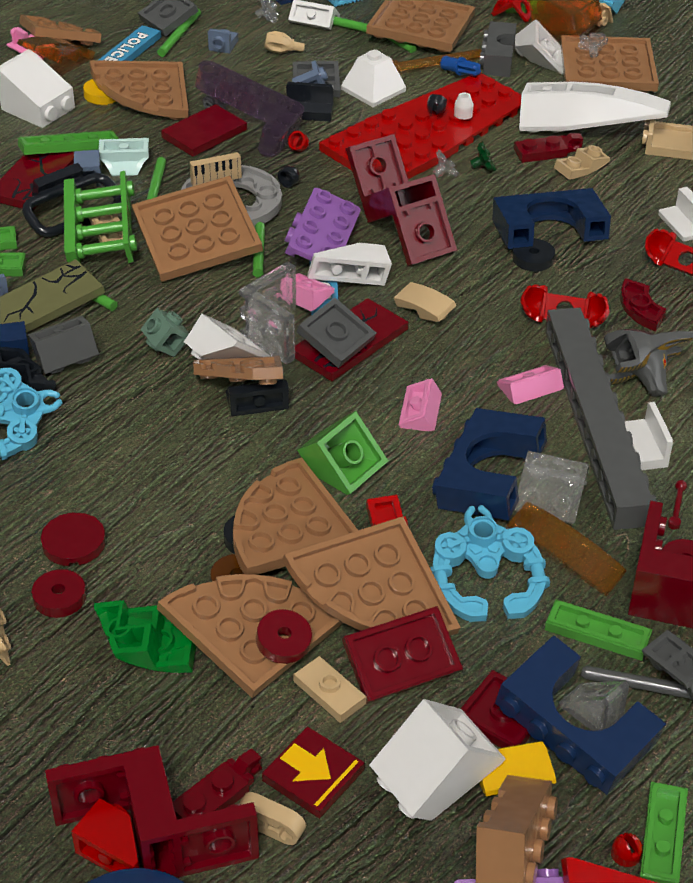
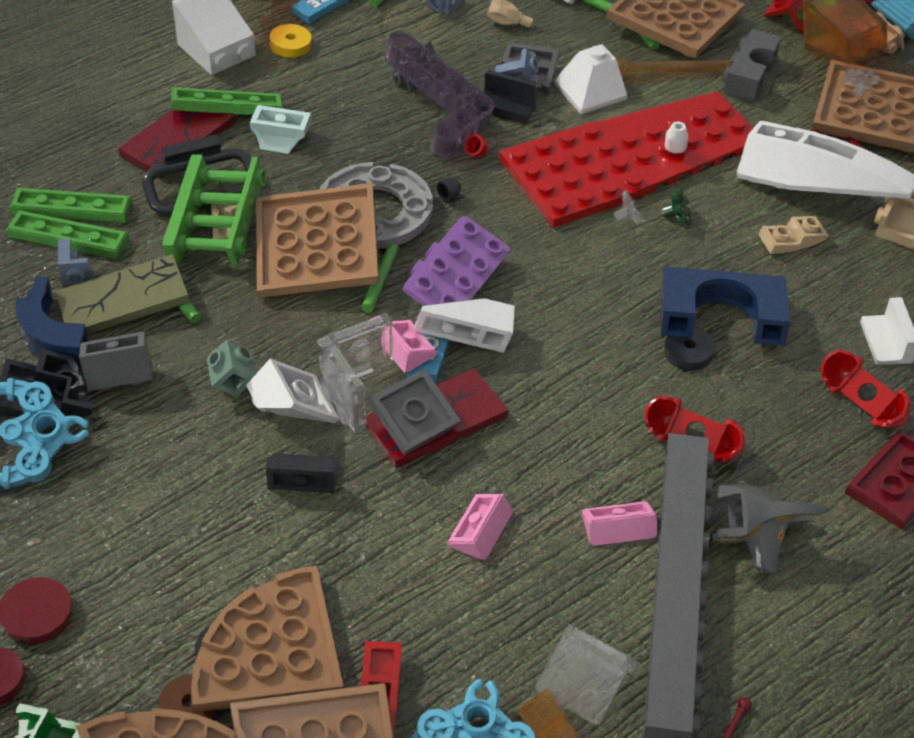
camera: 15 degrees right, 5 degrees up
sand blue panel [74,150,101,187] -> none
medium nougat plate [90,60,188,120] -> none
bright green bar [146,157,166,200] -> none
dark red tile [161,104,247,157] -> none
tan tile [190,152,242,186] -> none
medium nougat plate [193,356,283,385] -> none
bright green slope [297,411,388,495] -> none
dark red bracket [345,134,457,266] -> none
tan slope [393,282,456,322] -> none
black hinge [427,94,447,115] -> none
dark blue arch [432,408,547,520] -> none
blue axle [440,55,481,76] -> none
dark red hinge [514,133,583,163] -> none
white slope [515,19,563,75] -> none
dark red tile [620,278,667,332] -> none
white panel [625,402,673,470] -> none

